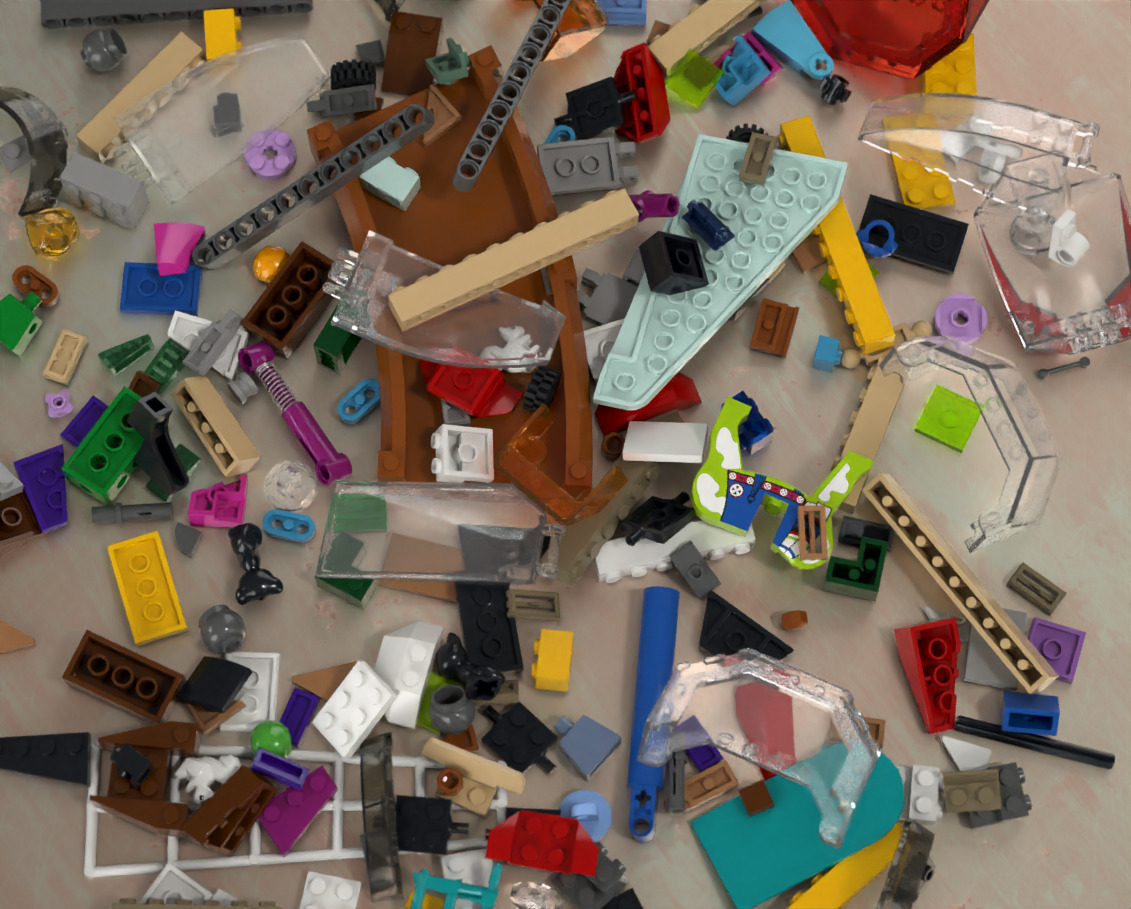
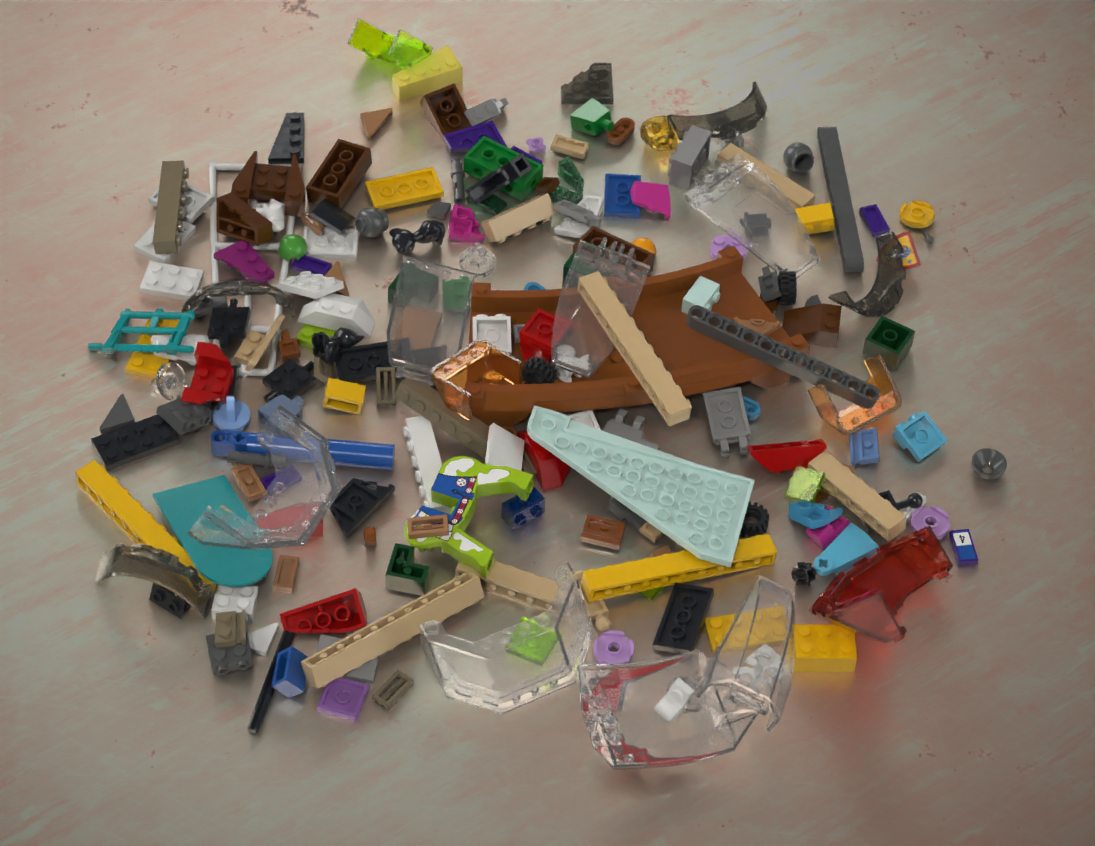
camera: 85 degrees right, 20 degrees down
black brick [110,742,155,790] -> none
dark grey beam [193,104,435,270] -> none
light grey wheel [227,371,259,404] -> none
magenta piece [238,341,352,486] -> none
dark purple tile [251,748,309,790] -> none
dark azure plate [263,509,316,543] -> none
sand green bracket [425,38,470,85] -> none
dark grey piece [429,685,475,735] -> none
dark orange tile [437,768,464,796] -> none
black plate [554,76,637,140] -> none
black plate [620,491,696,546] -> none
magenta piece [629,190,680,222] -> none
black slope [639,231,709,295] -> none
dark grey plate [669,541,721,599] -> none
dark blue hinge [682,200,735,252] -> none
reddish brown tile [738,780,775,817] -> none
dark tan plate [739,132,778,186] -> none
dark azure plate [812,335,843,373] -> none
black tile [838,515,895,552] -> none
blue piece [856,220,898,258] -> none
dark grey hinge [1038,357,1090,379] -> none

